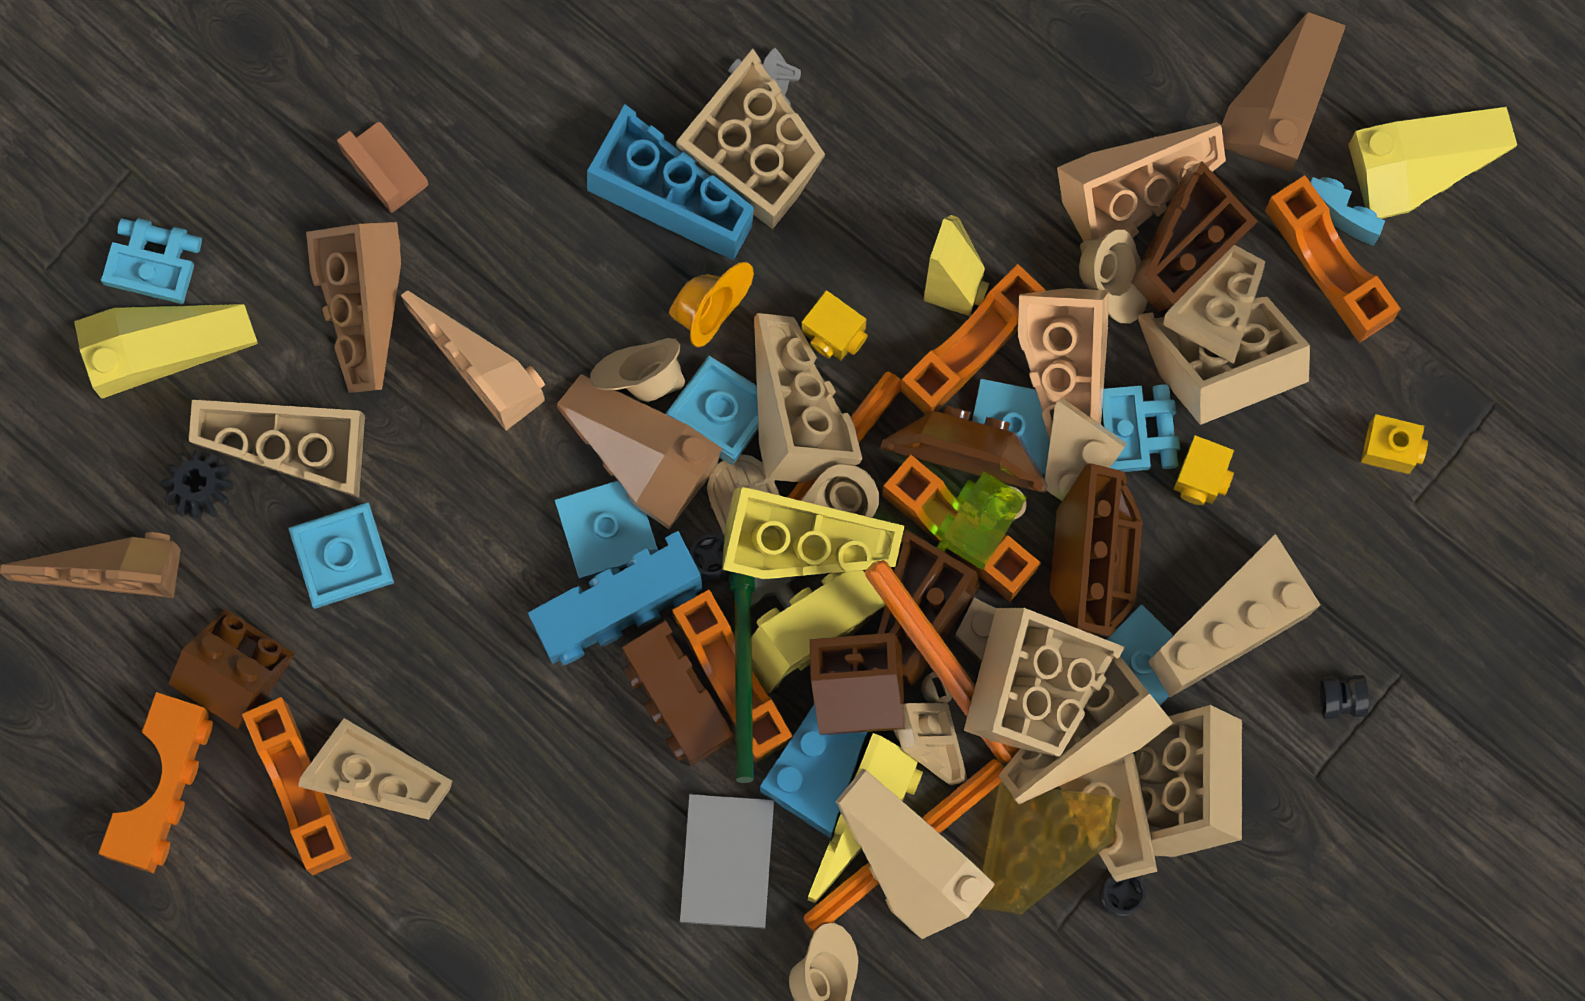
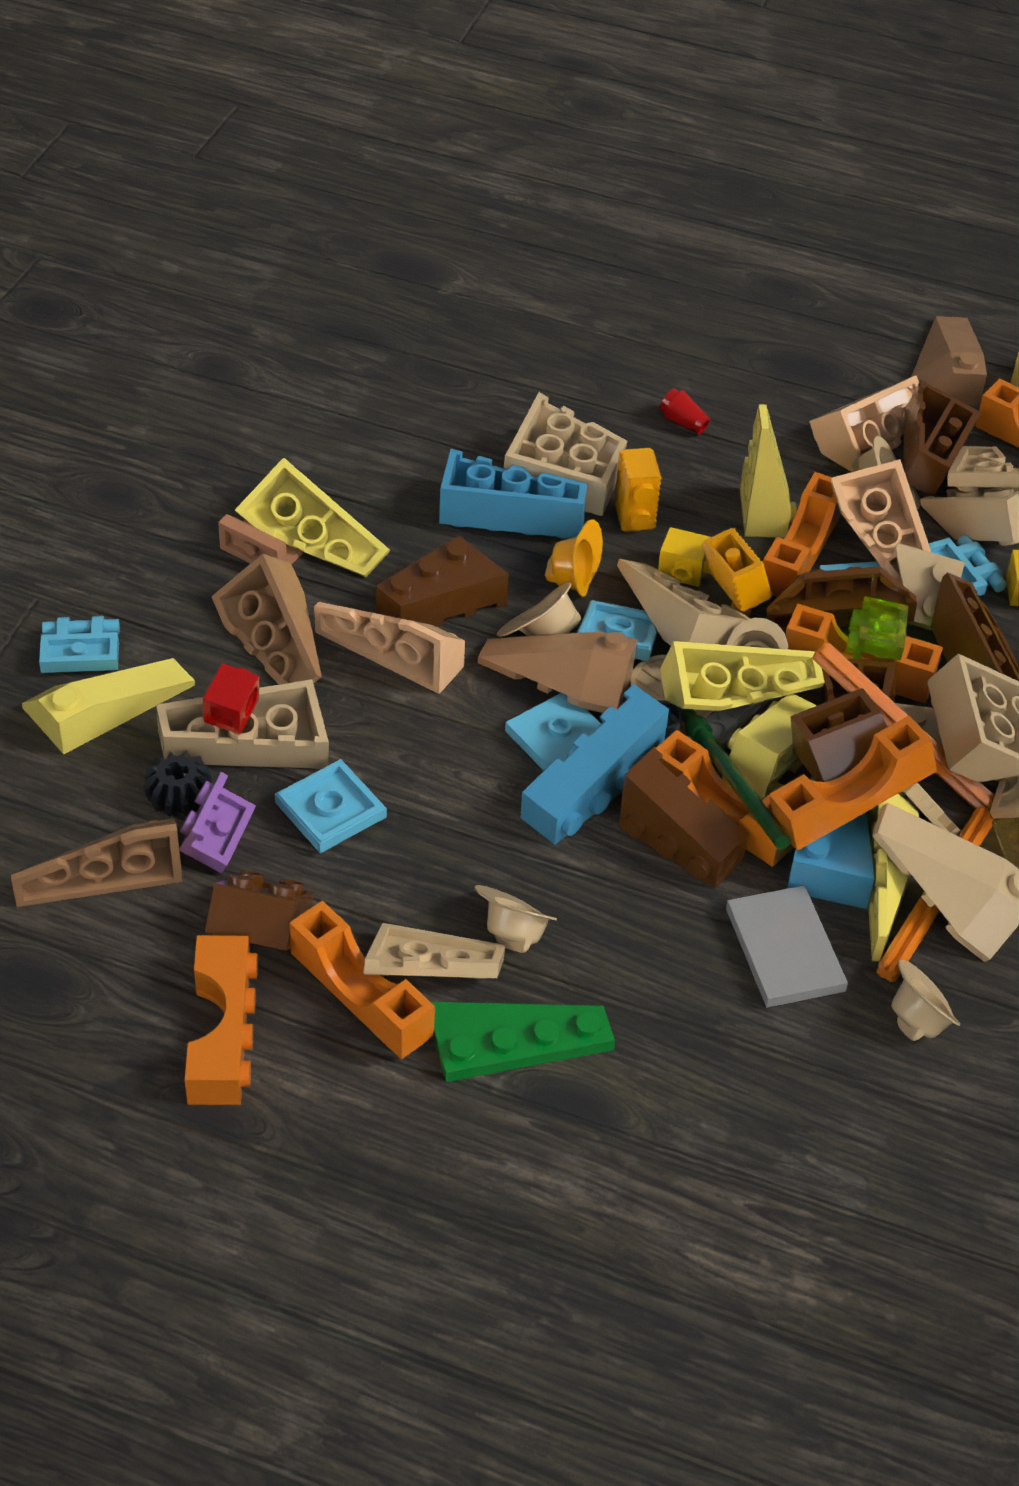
camera: 20 degrees left, 30 degrees down
none -> medium lavender bracket [179,772,256,873]
none -> red brick [203,663,259,735]
none -> light yellow wedge [235,458,390,578]
none -> reddish brown wedge [376,535,509,627]
none -> green wing [431,1002,615,1082]
none -> tan piece [474,885,557,953]
none -> light orange brick [614,448,662,532]
none -> red cone [659,388,711,435]
none -> light orange brick [702,528,772,611]
none -> orange arch [769,715,937,851]

